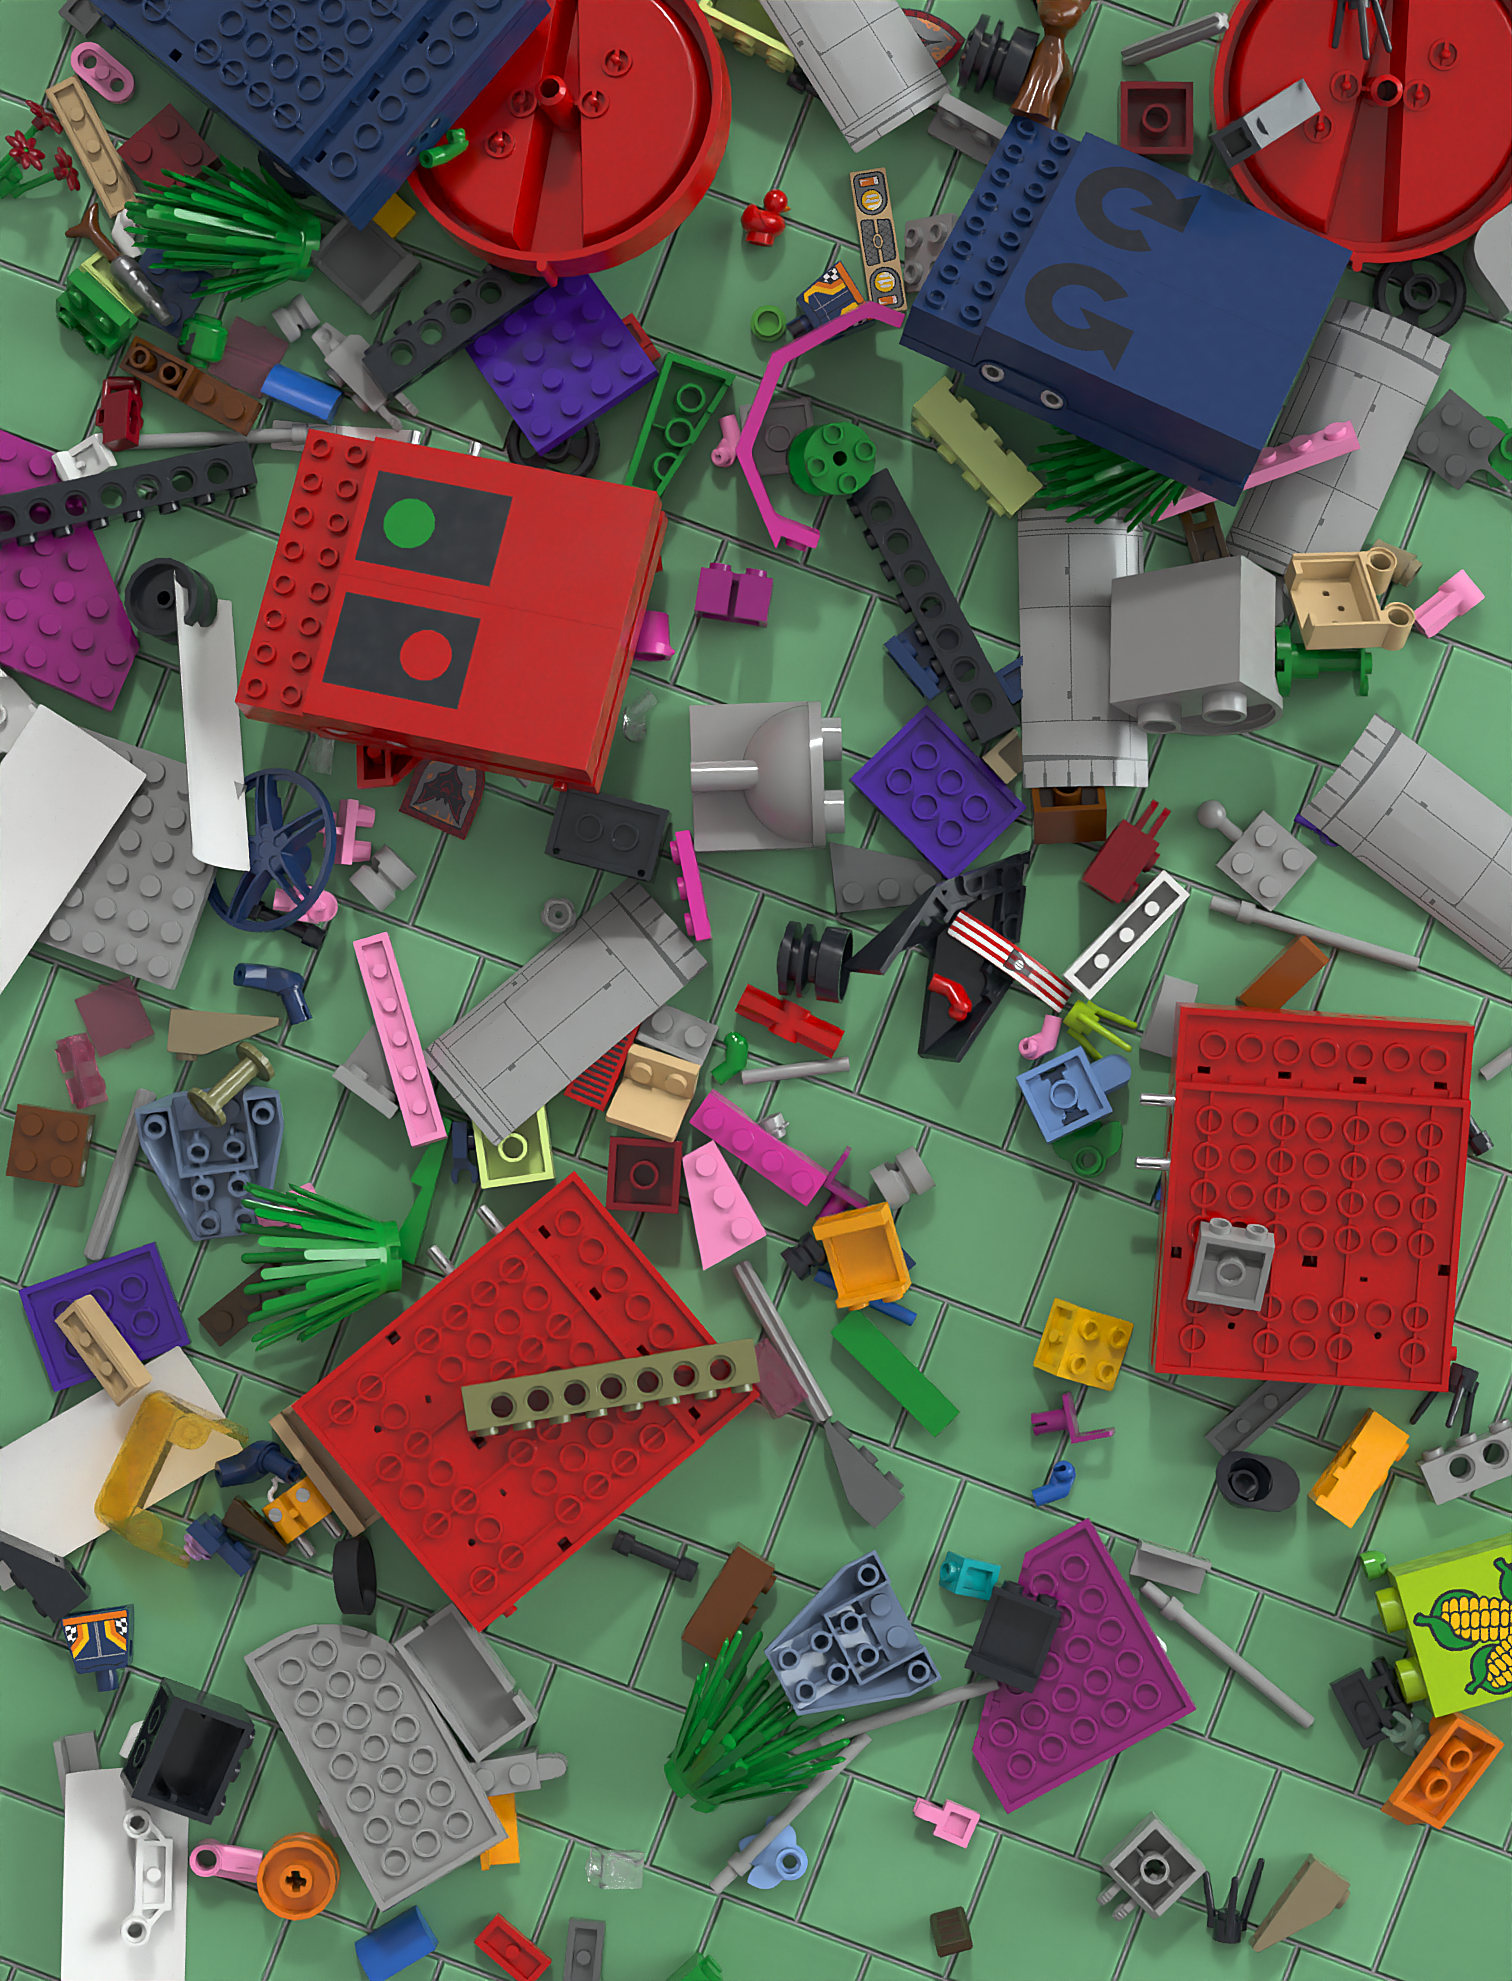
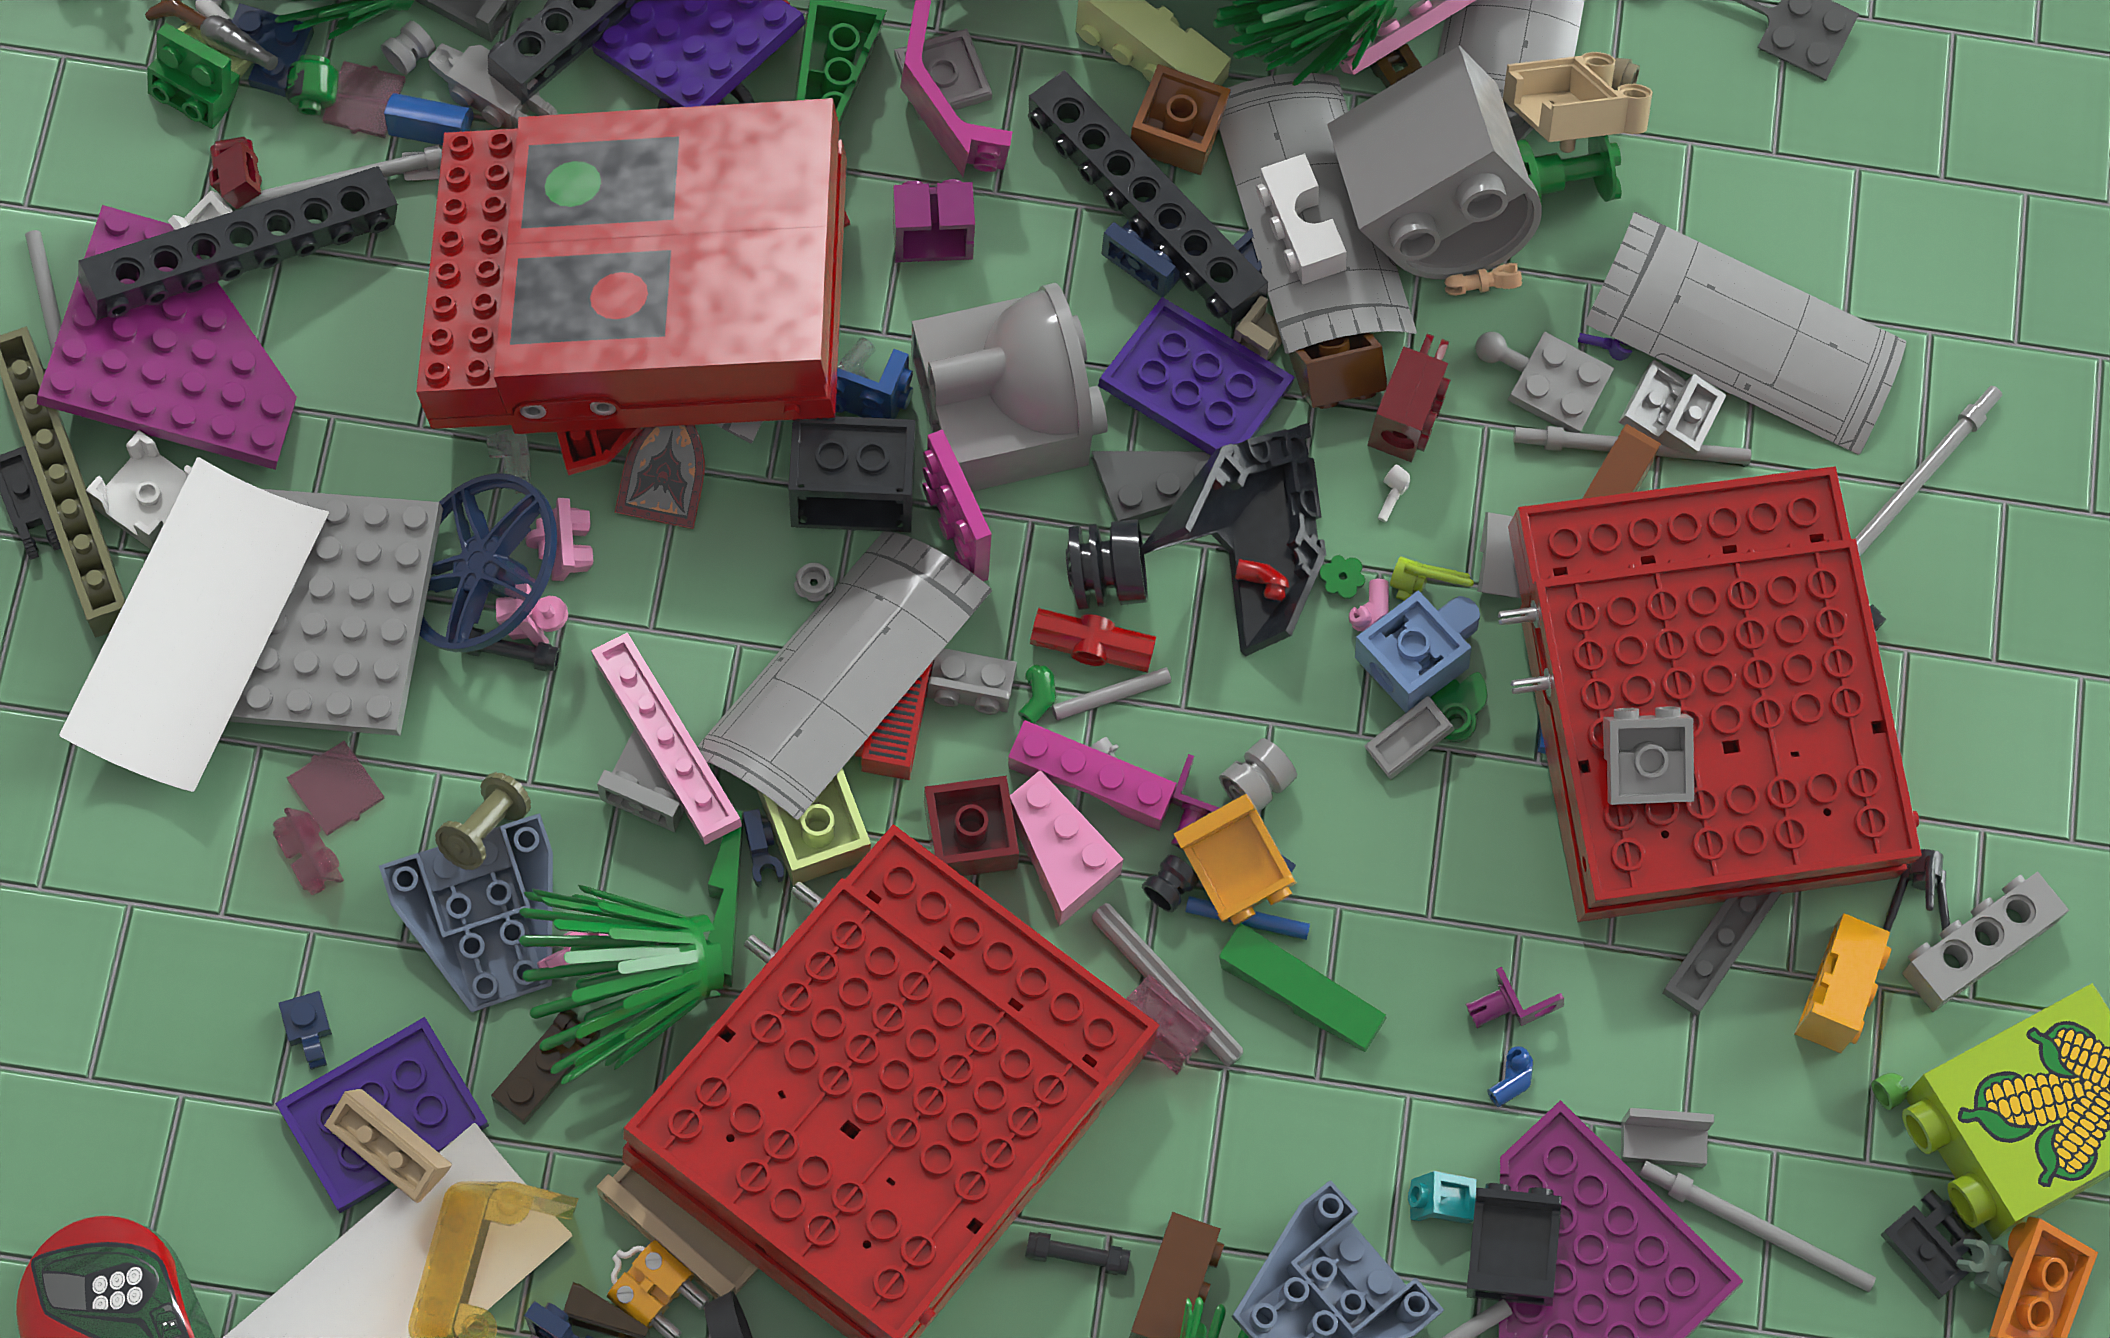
camera: 20 degrees left, 20 degrees down
reddish brown piece [6,1103,96,1188] -> none
light grey axle [83,1088,156,1261] -> none
reddish brown slope [119,336,264,437] -> none
black wheel [124,558,218,645] -> none
dark tan slope [167,1008,283,1061] -> none
white sticker [173,571,250,871] -> none
dark blue arm [214,1440,302,1488] -> none
dark blue arm [233,963,313,1026] -> none
light grey wheel [349,844,418,912] -> none
olive brick [461,1338,760,1437] -> none
tan bracket [605,1043,701,1142] -> none
dark pink piece [633,611,675,662] -> none
bright pink arm [711,414,741,468] -> none
green piece [785,422,876,497] -> none
dark grey slope [823,1419,905,1529] -> none
sticker [948,910,1073,1013] -> none
yellow bracket [1032,1297,1134,1391] -> none
white brick [1061,870,1190,1000] -> none
black piece [1215,1451,1300,1512] -> none
bright pink piece [1414,569,1485,639] -> none
none -> dark blue plate [278,991,332,1070]
none -> blue bracket [836,349,913,419]
none -> dark orange slope [1130,64,1231,175]
none -> white arch [1256,153,1347,285]
none -> green plant [1319,555,1365,599]
none -> light grey tile [1364,696,1455,780]
none -> white hand [1378,465,1410,522]
none -> light nougat piece [1444,263,1522,296]
none -> light grey slope [1619,360,1726,455]

